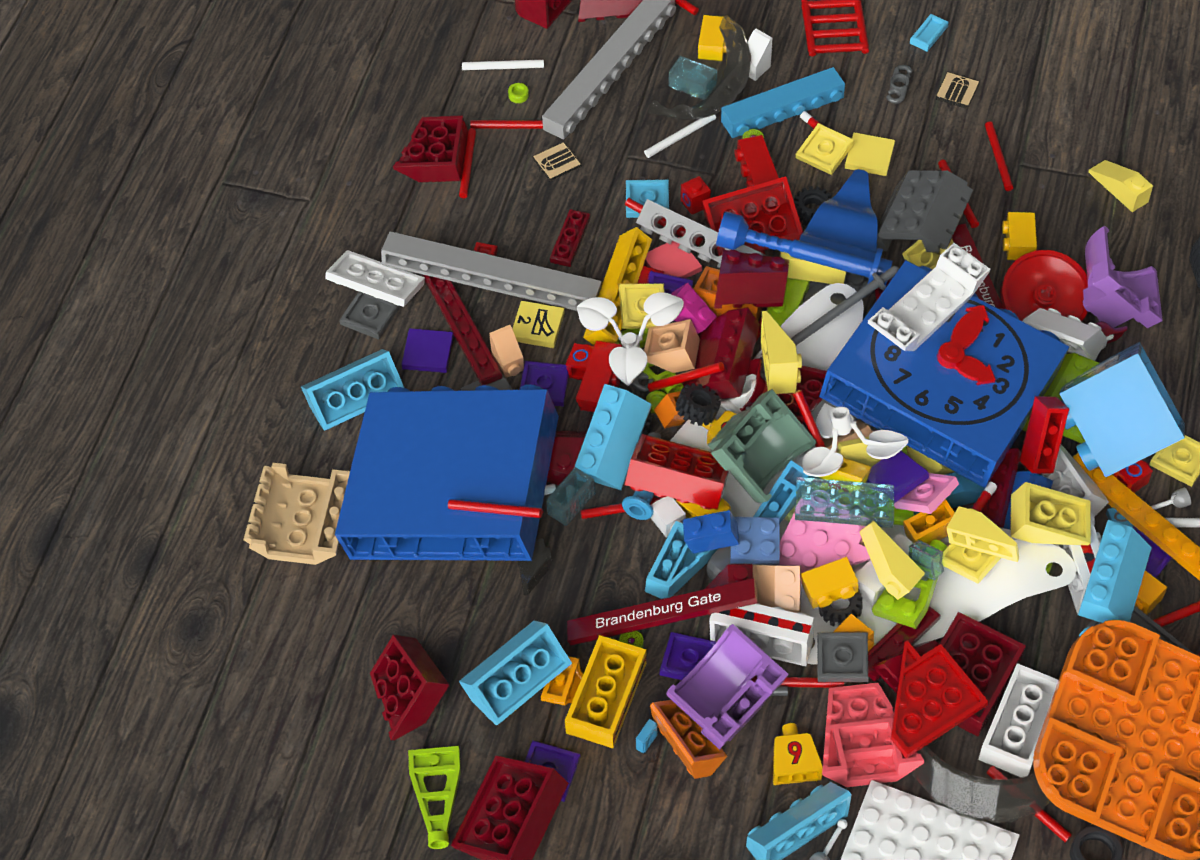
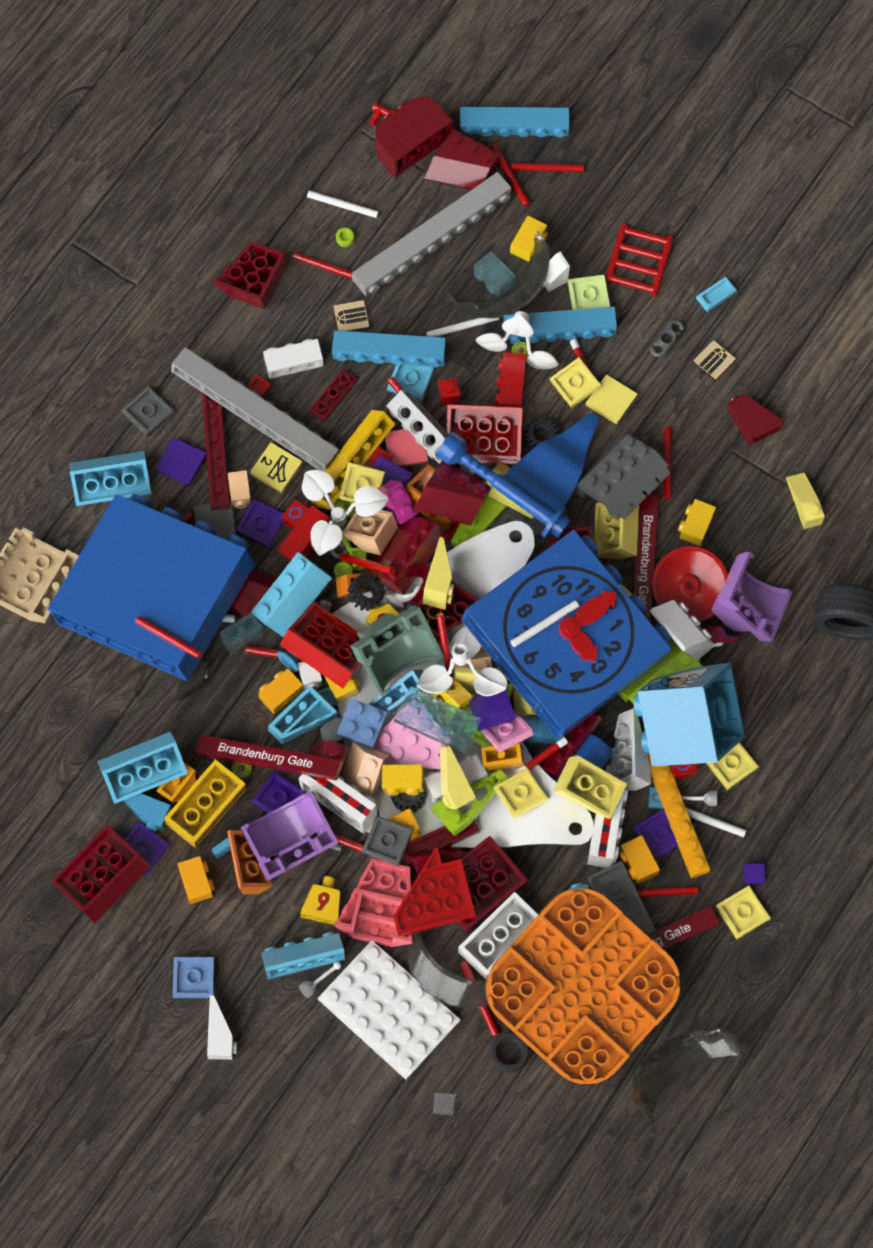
camera: 15 degrees right, 15 degrees up
white plate [326,250,425,307] -> none
dark red wedge [370,634,449,740] -> none
lime plate [408,746,461,849] -> none
red bar [459,128,476,198] -> none
blue brick [683,510,739,554] -> none
dark grey bar [759,266,899,373] -> none
white slope [868,243,990,351] -> none
clear light blue piece [909,540,944,581] -> none
light yellow slope [947,506,1019,562] -> none
red bar [985,122,1013,191] -> none
red brick [1020,396,1069,473] -> none
medium azure slope [1078,520,1152,623] -> none
none -> dark azure slope [123,793,172,831]
none -> light orange brick [177,856,215,904]
none -> light orange brick [259,669,304,715]
none -> white brick [263,339,323,379]
none -> dark azure brick [332,331,446,367]
none -> white plant [475,311,559,369]
none -> white bar [511,600,579,647]
none -> yellowish green plate [567,275,610,310]
none -> dark red slope [727,394,784,446]

